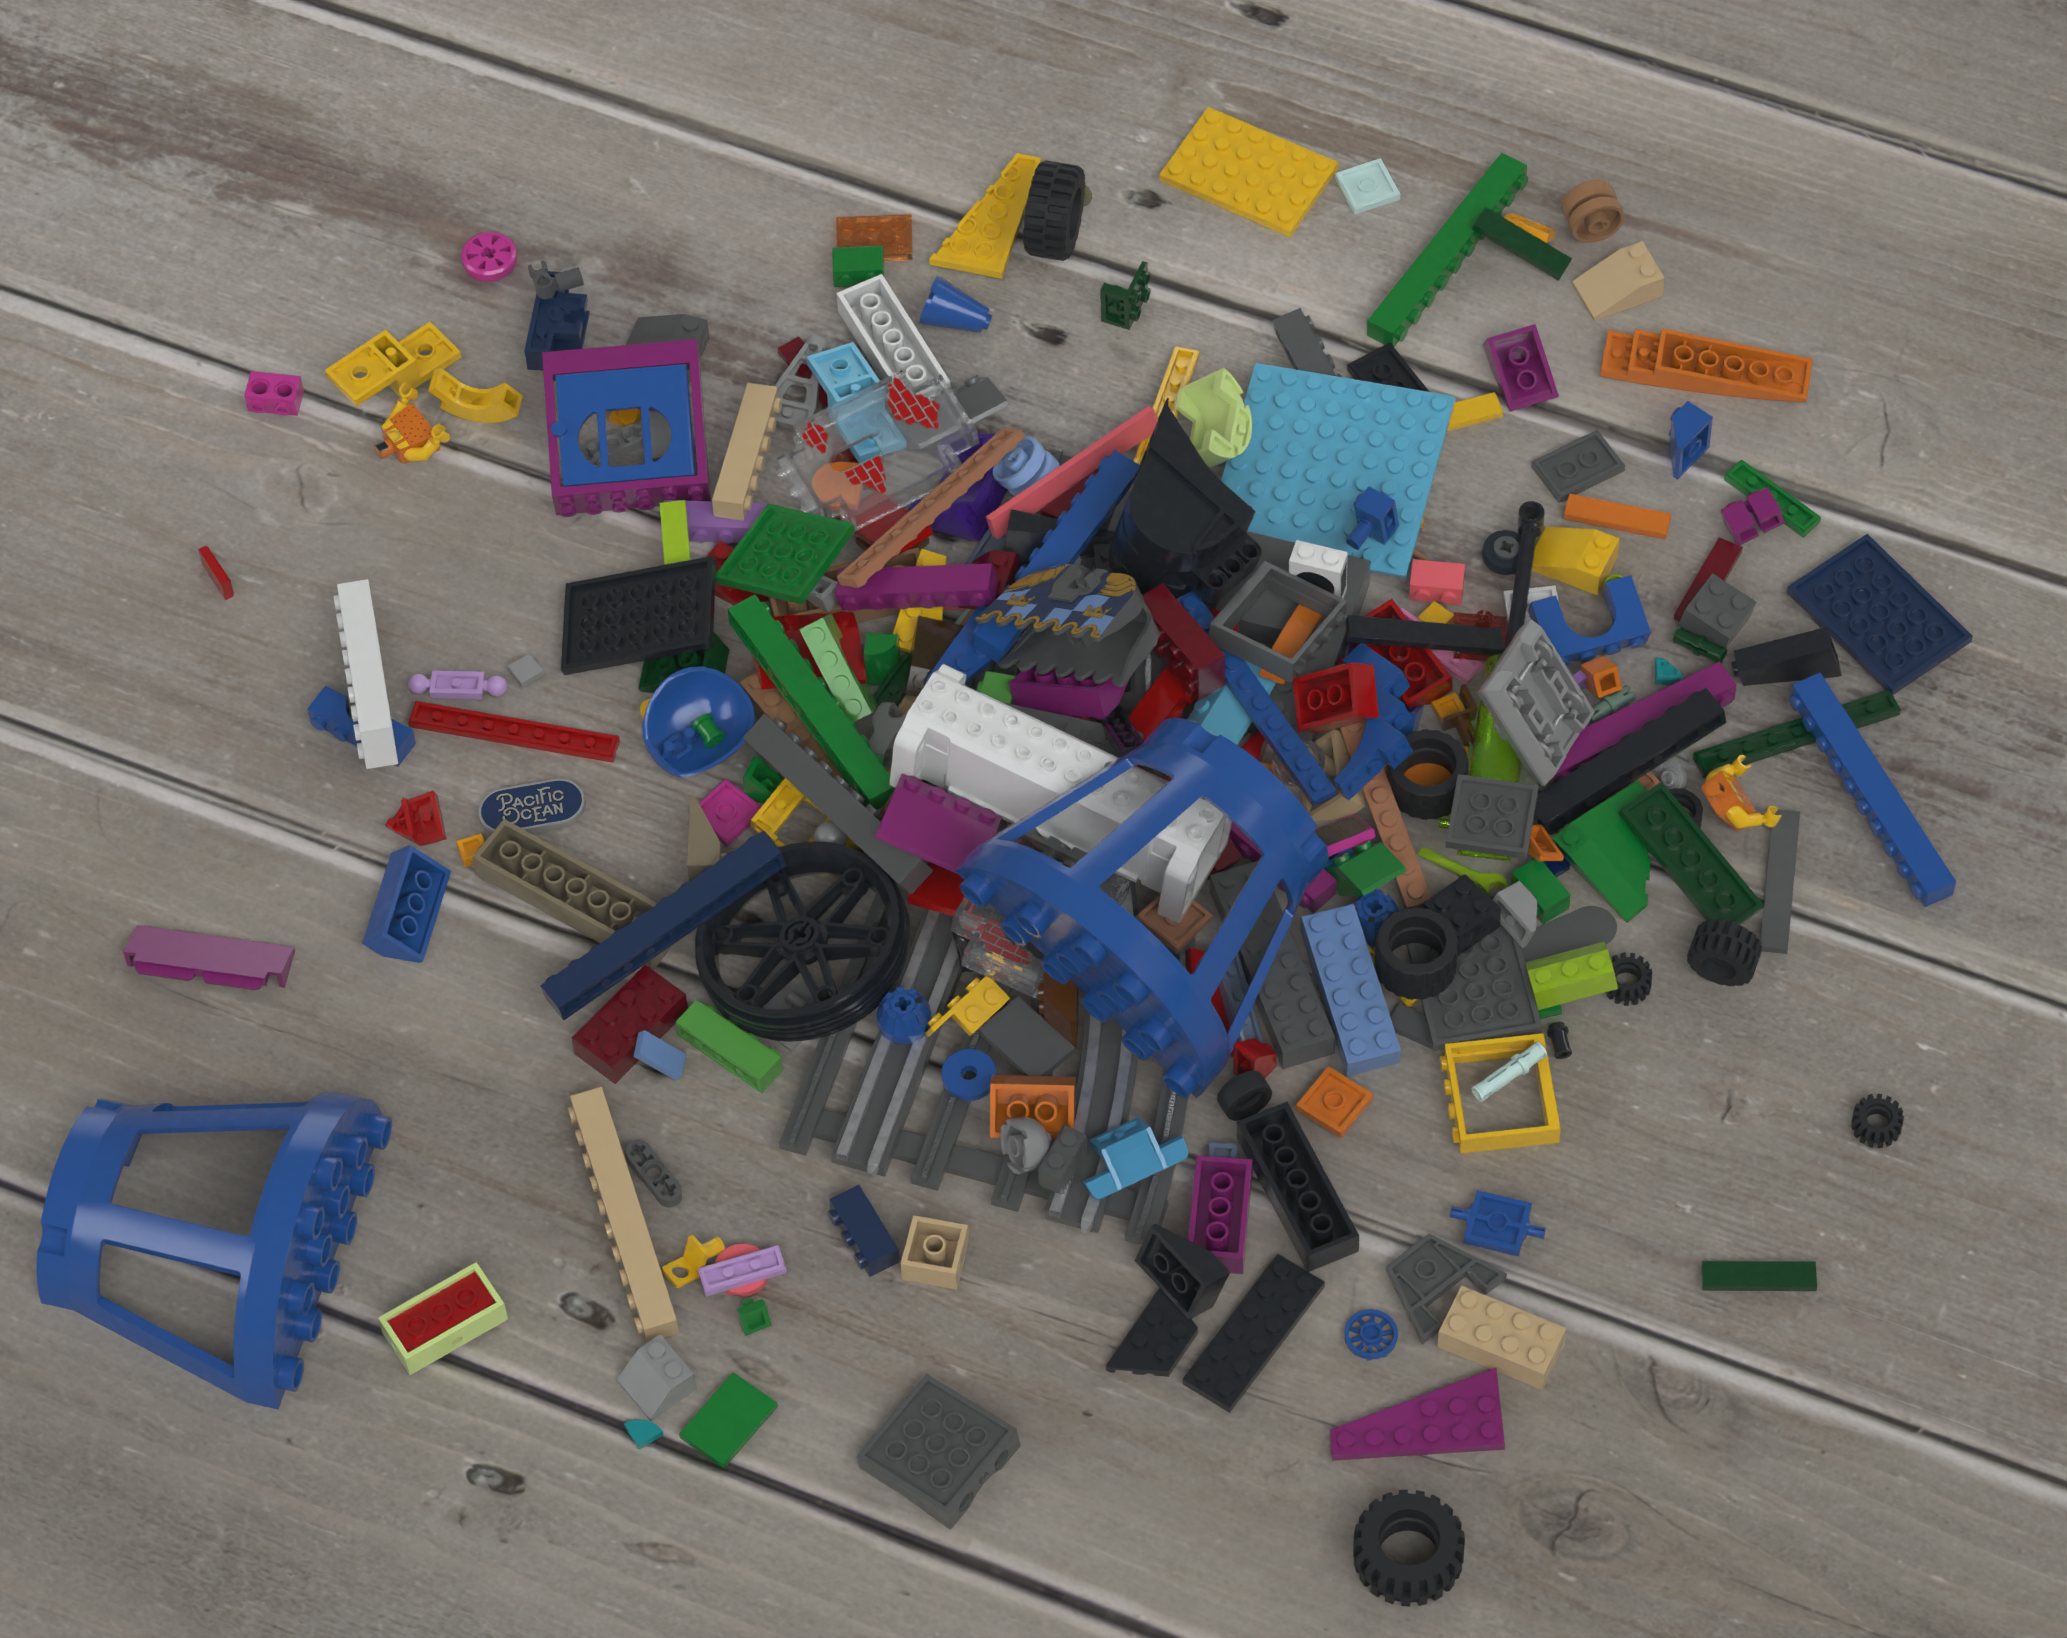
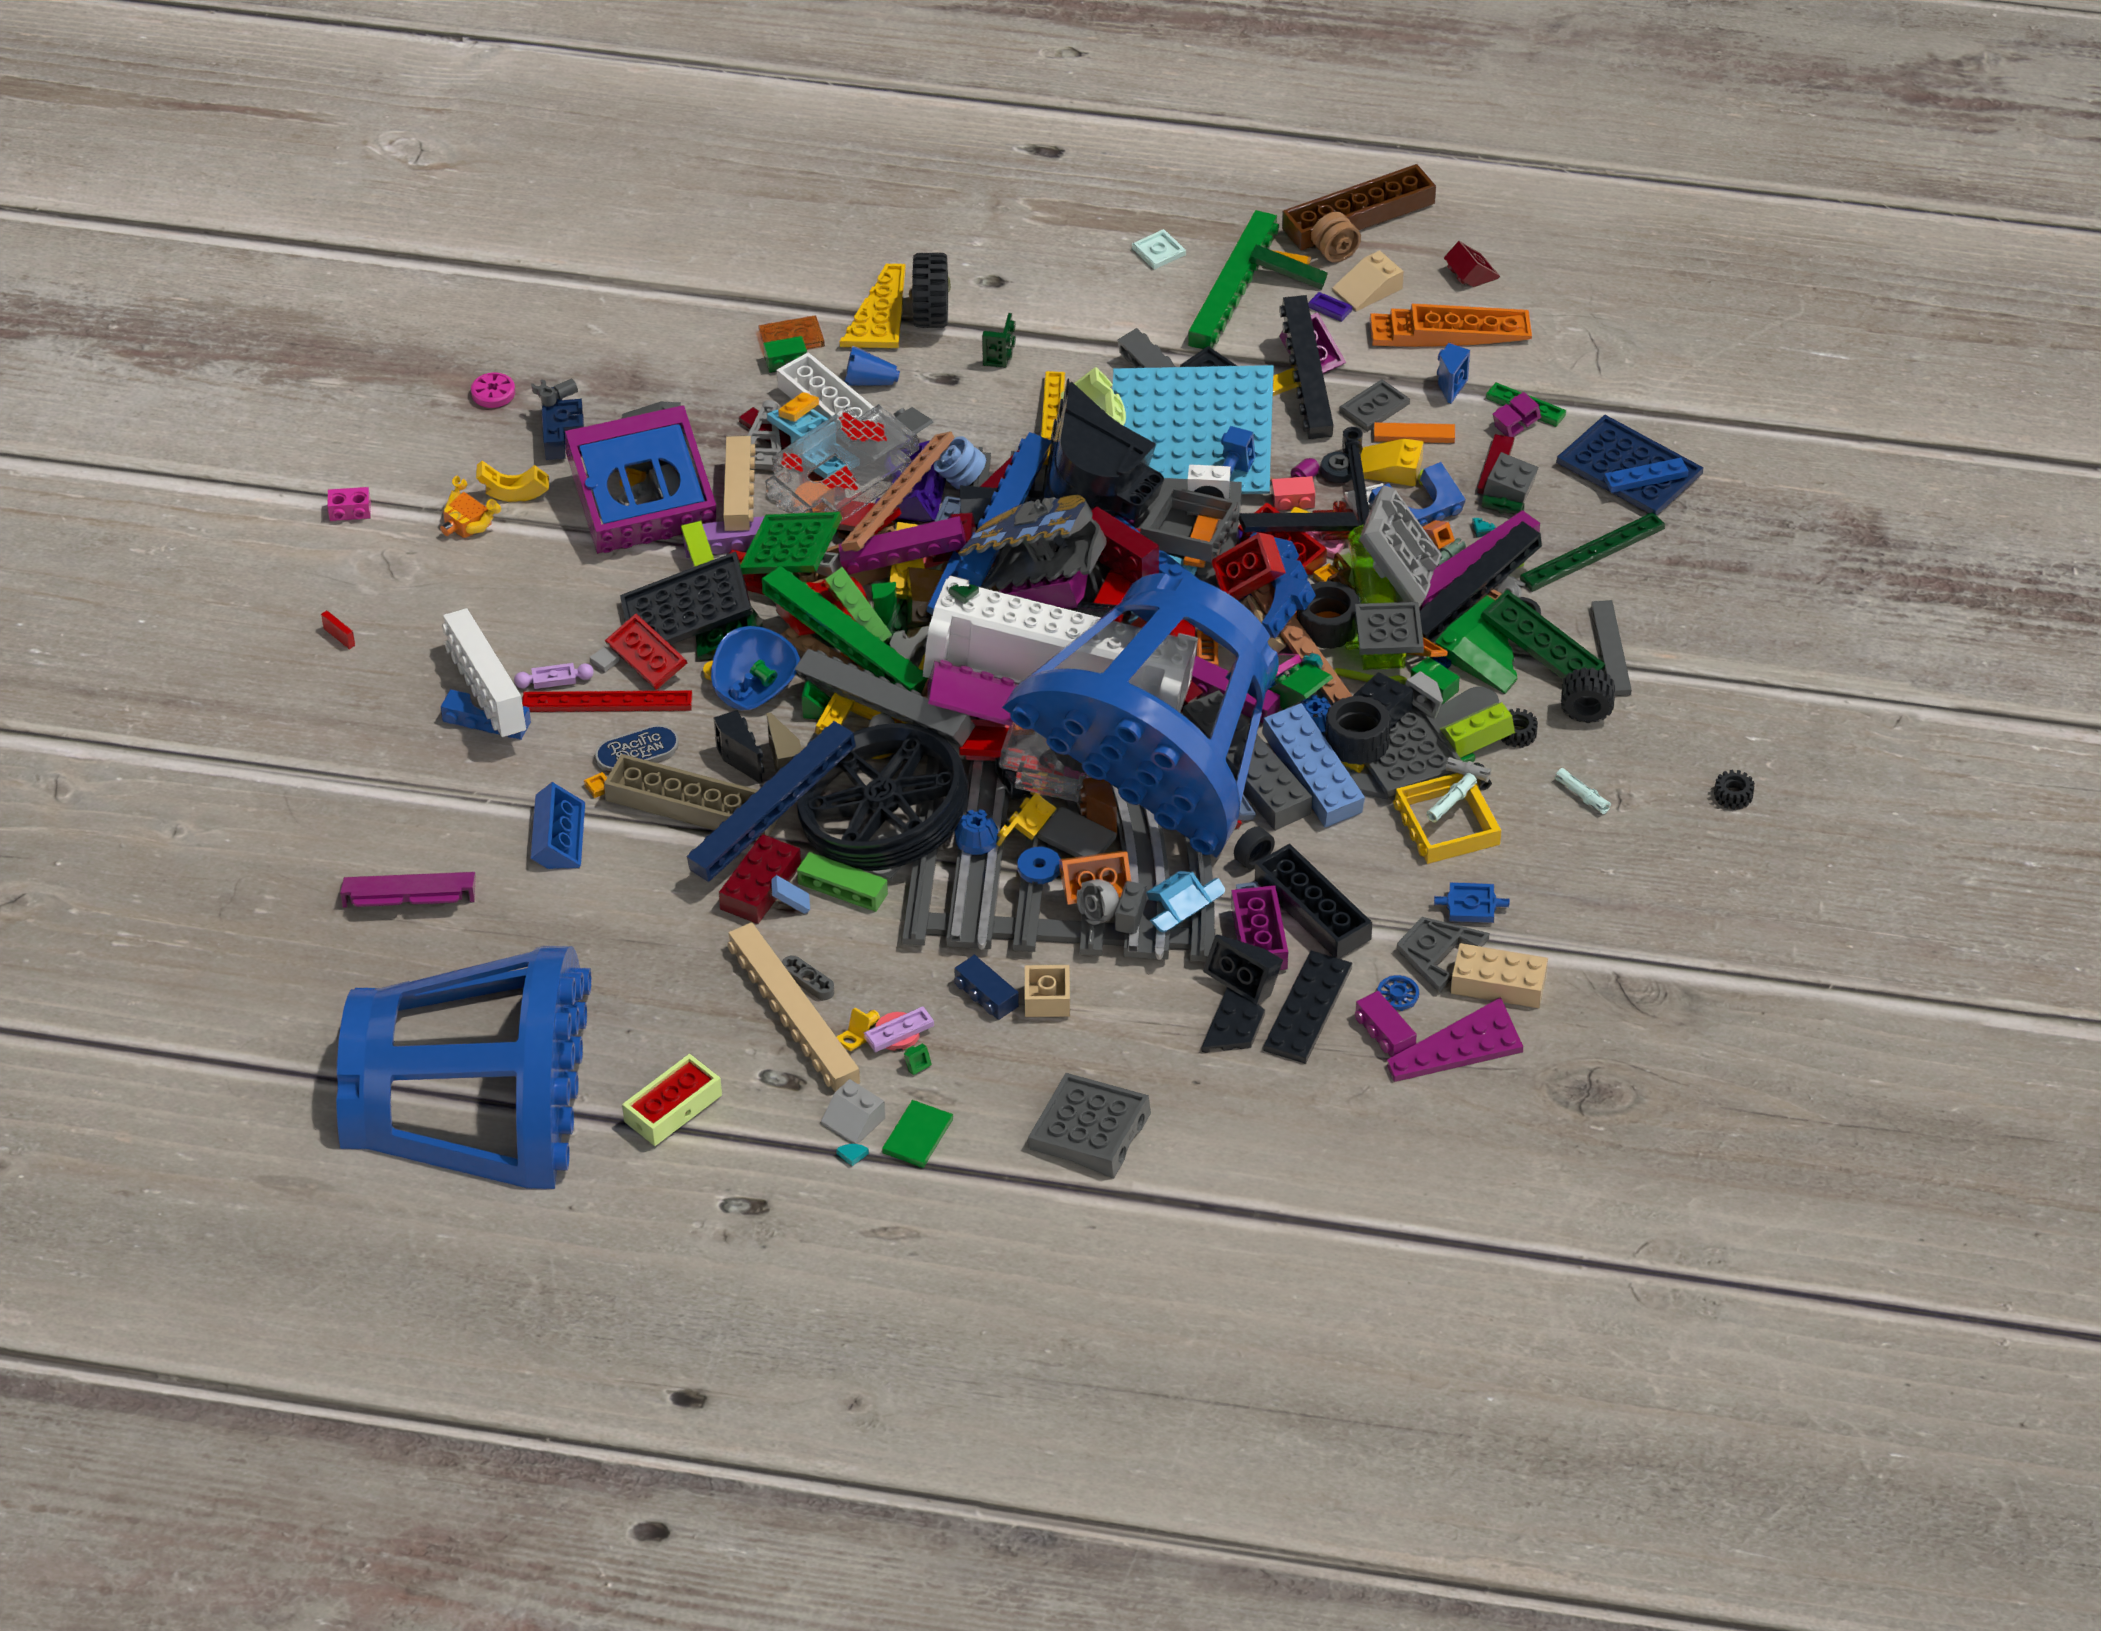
camera: 15 degrees left, 10 degrees down
yellow bracket [324,321,462,407] -> none
red slope [385,790,447,846] -> none
dark pink tile [688,779,761,847] -> none
coral tile [986,406,1157,539] -> none
yellow plate [1159,107,1339,238] -> none
red slope [1233,1038,1276,1078] -> none
orange plate [1296,1066,1374,1138] -> none
black tyre [1353,1489,1465,1607] -> none
torso [1701,755,1782,832] -> none
dark green tile [1701,1261,1817,1291] -> none
black slope [1731,627,1842,686] -> none
blue brick [1789,673,1956,907] -> none
none -> red tile [605,614,688,690]
none -> black slope [713,710,764,783]
none -> light orange plate [778,392,819,422]
none -> dark green tile [948,584,979,604]
none -> black brick [1279,295,1334,439]
none -> reddish brown brick [1282,164,1436,251]
none -> magenta brick [1290,458,1320,478]
none -> teal tile [1301,653,1324,669]
none -> dark purple tile [1308,292,1352,322]
none -> magenta brick [1354,991,1417,1057]
none -> dark red slope [1444,241,1500,287]
none -> light grey pin [1446,757,1491,782]
none -> light aqua pin [1555,768,1611,814]
none -> blue plate [1604,458,1688,493]

